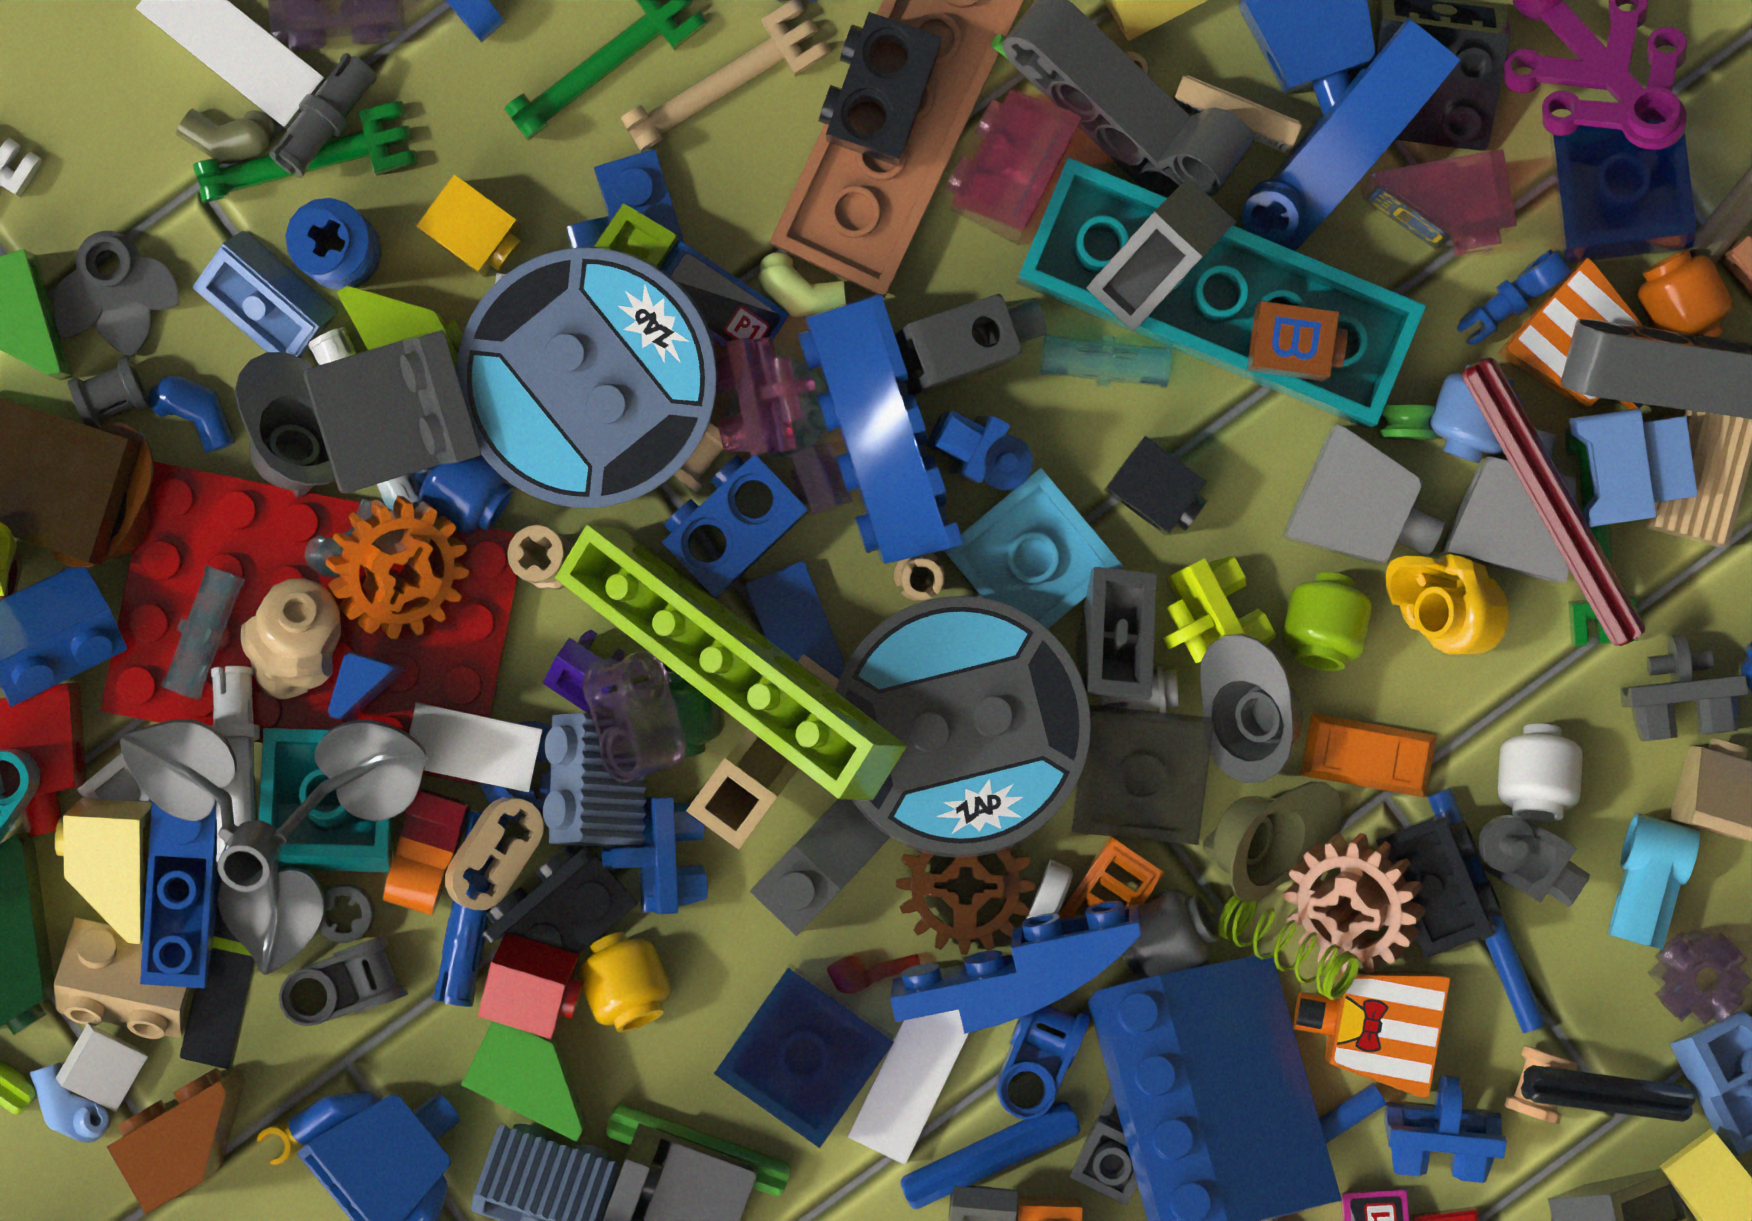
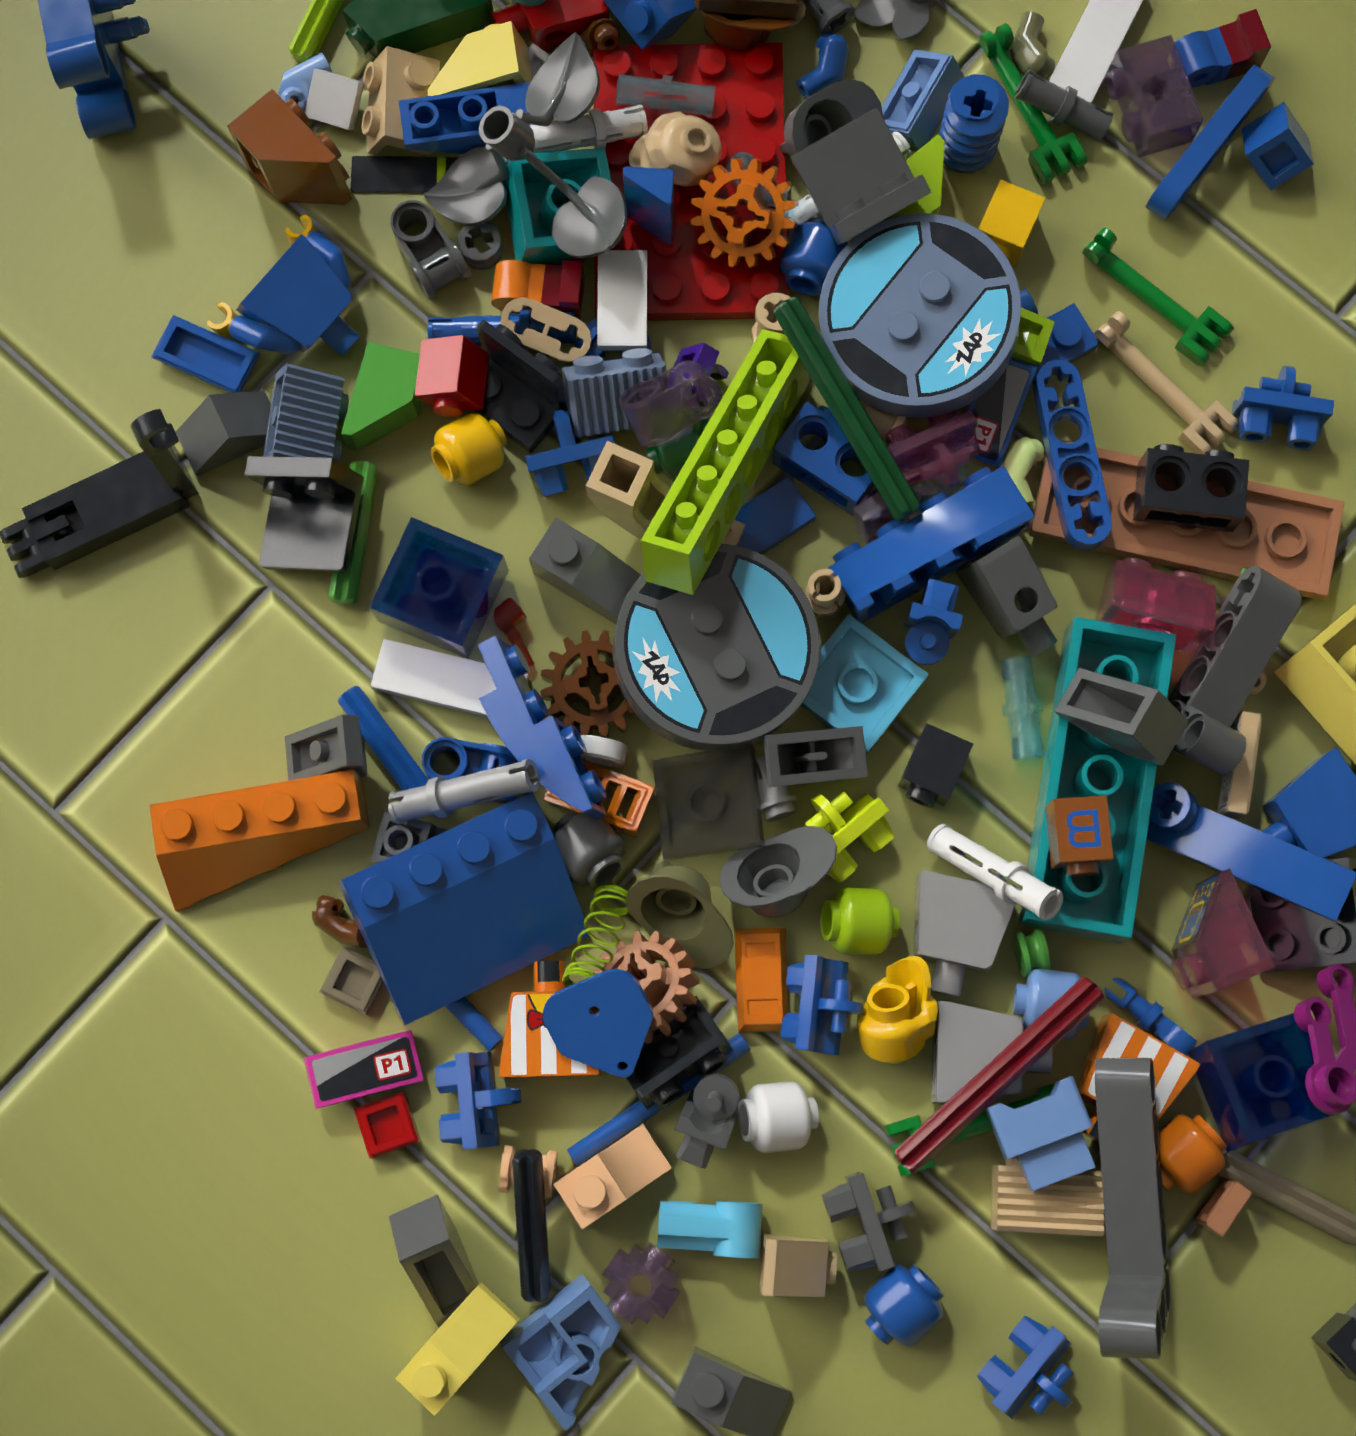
camera: 80 degrees right, 10 degrees down
none -> light grey pin [388,758,539,824]
none -> blue piece [543,969,654,1078]
none -> light nougat arch [553,1124,672,1229]
none -> reddish brown arm [555,18,620,57]
none -> dark green axle [774,297,920,520]
none -> blue hips [780,955,864,1056]
none -> white pin [927,824,1063,920]
none -> blue beam [1033,360,1112,551]

